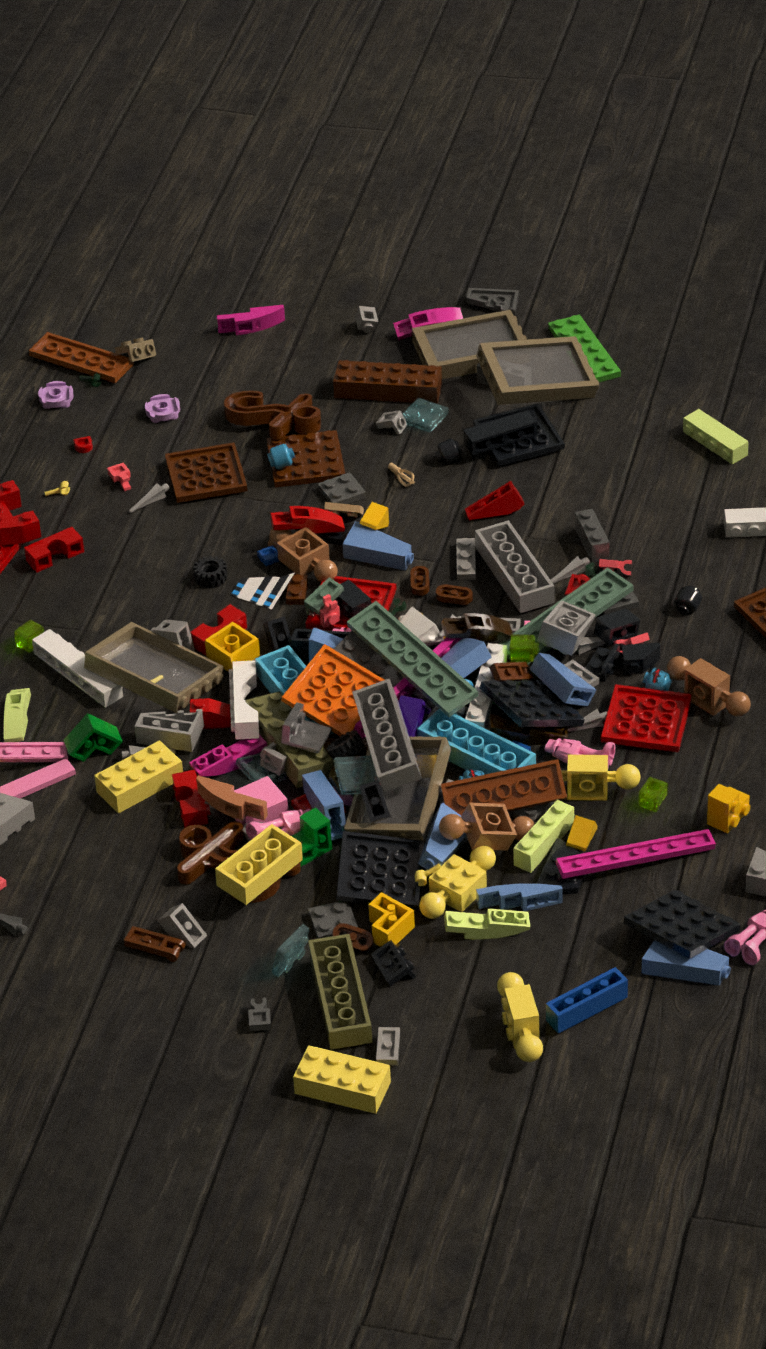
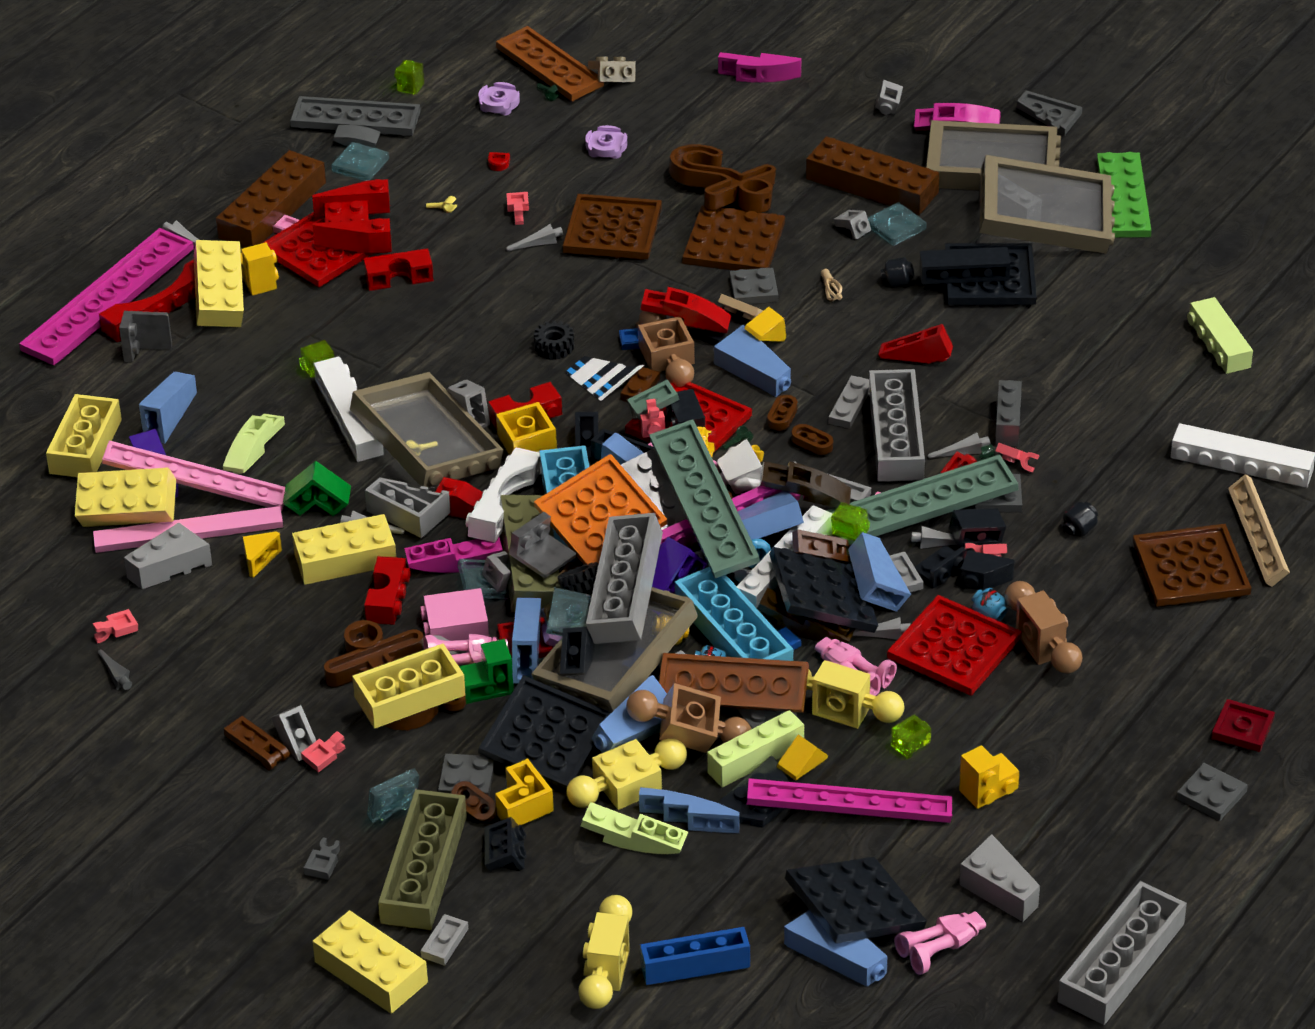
camera: 20 degrees right, 0 degrees up
nougat slope [196,776,268,821] -> none
dark azure head [267,444,295,469] -> none
light yellow hand [415,863,442,886] -> none
light grey slope [537,600,596,656] -> none
none -> yellow slope [243,531,282,578]
none -> coral plate [301,731,346,773]

